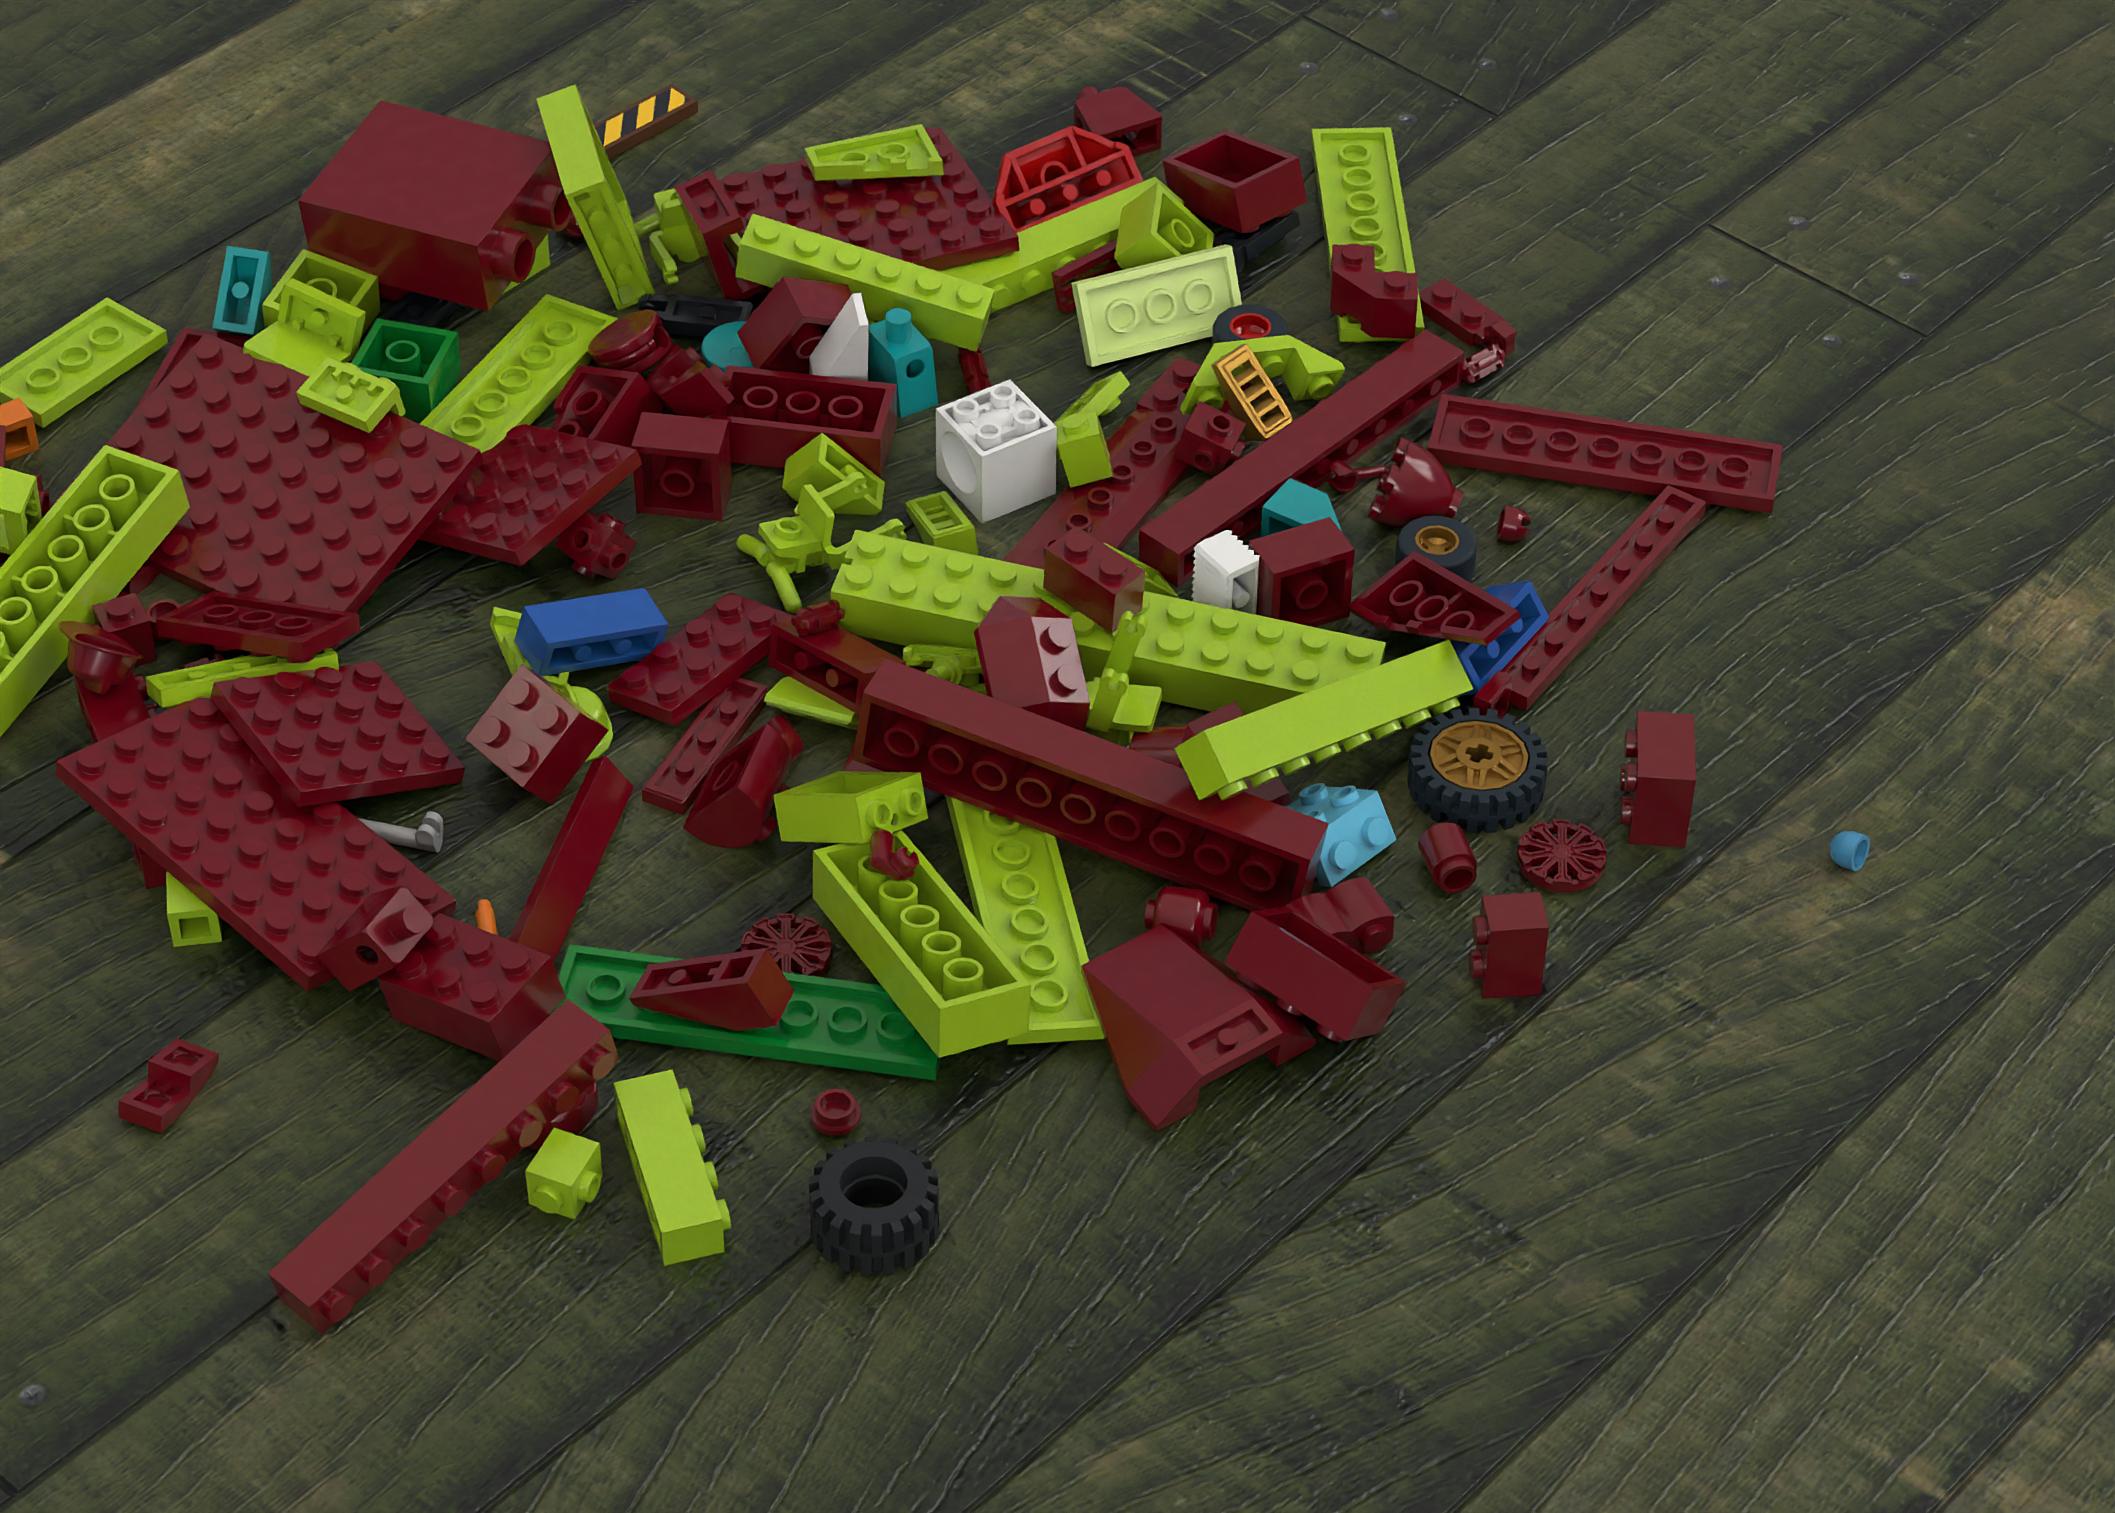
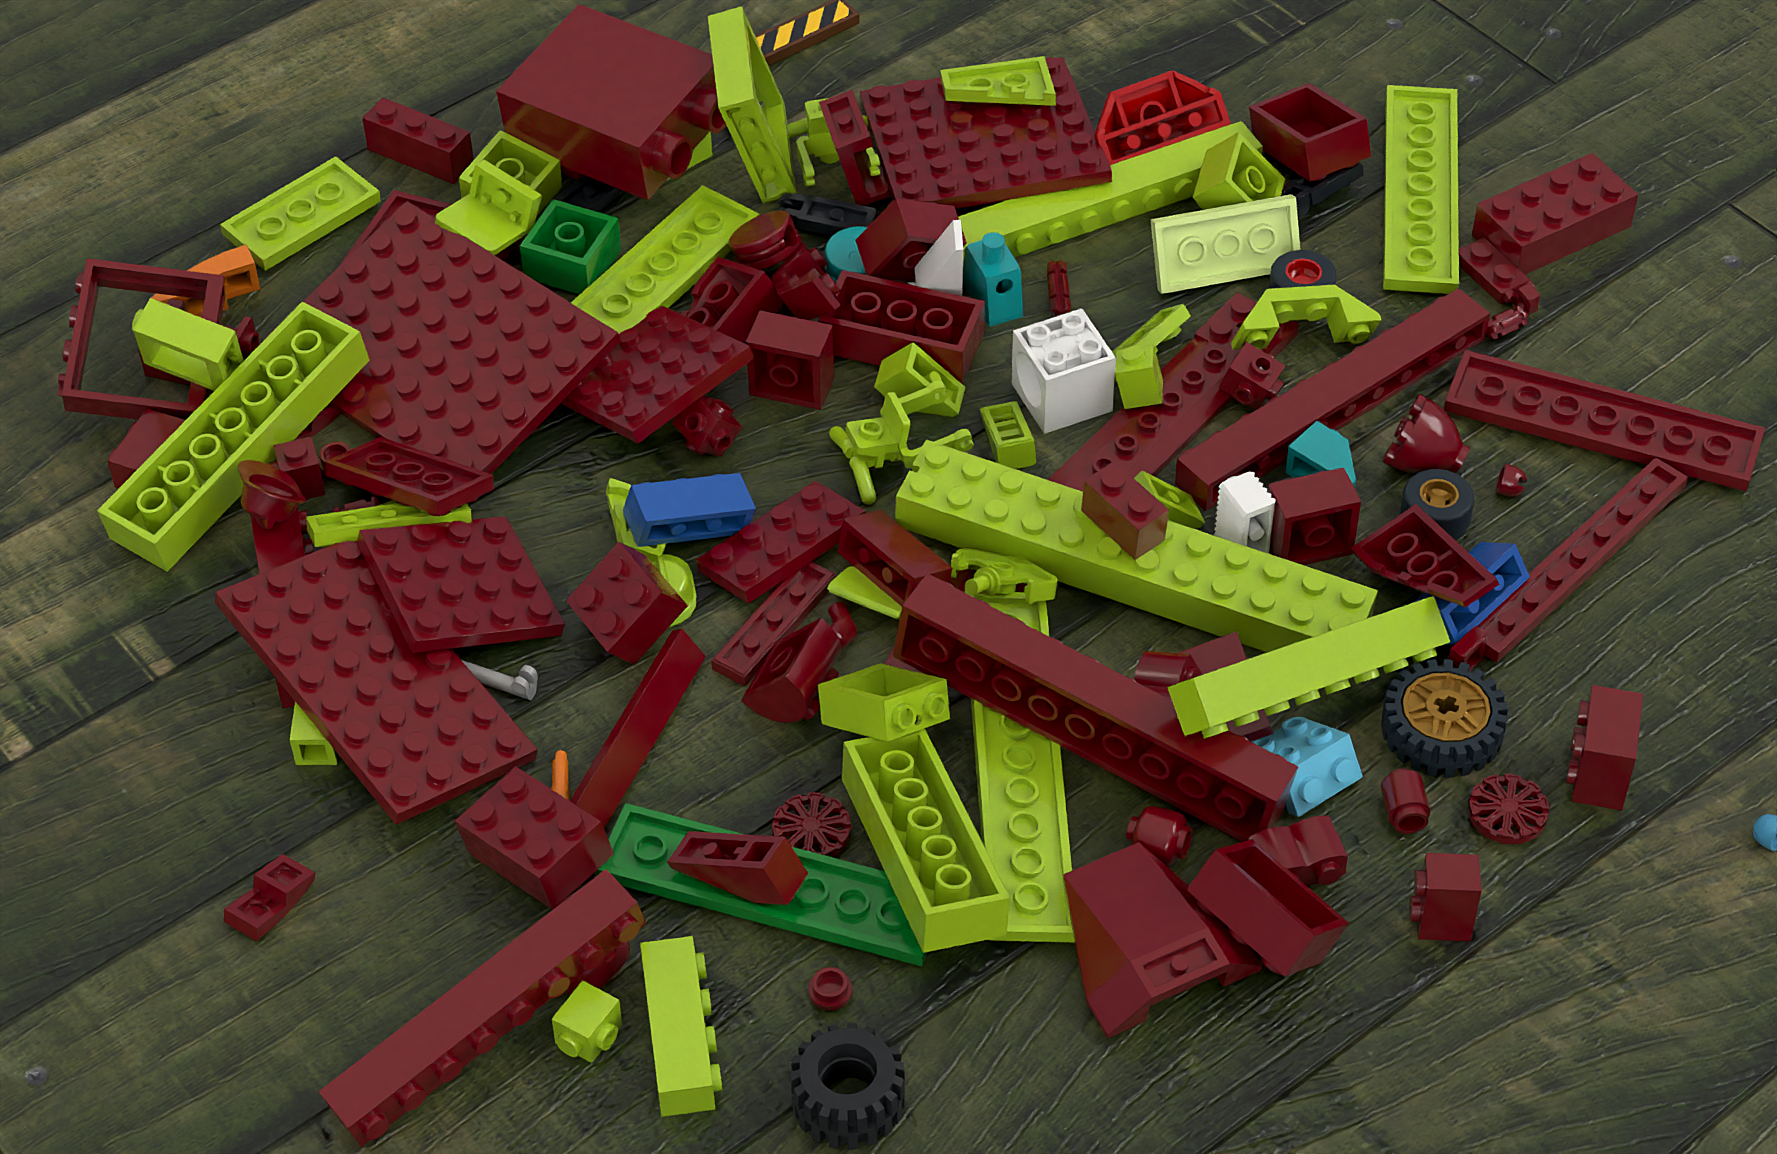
camera: 10 degrees right, 5 degrees up
teal slope [212,246,273,337] -> none
lime bracket [296,357,406,433] -> none
dark red torso [316,885,434,991] -> none
lime brick [735,214,995,352] -> none
dark red piece [791,599,845,636] -> none
dark red arm [870,830,919,881] -> none
dark red wedge [973,596,1090,732] -> none
dark red tile [1051,240,1122,313] -> none
dark red torso [1074,86,1162,157] -> none
lime piece [1084,611,1162,747] -> none
pearl gold slope [1211,344,1293,441] -> none
dark red hand [1326,460,1386,494] -> none
dark red brick [1330,244,1418,339] -> none
none -> dark red brick [362,97,474,184]
none -> dark red brick [1472,153,1638,275]

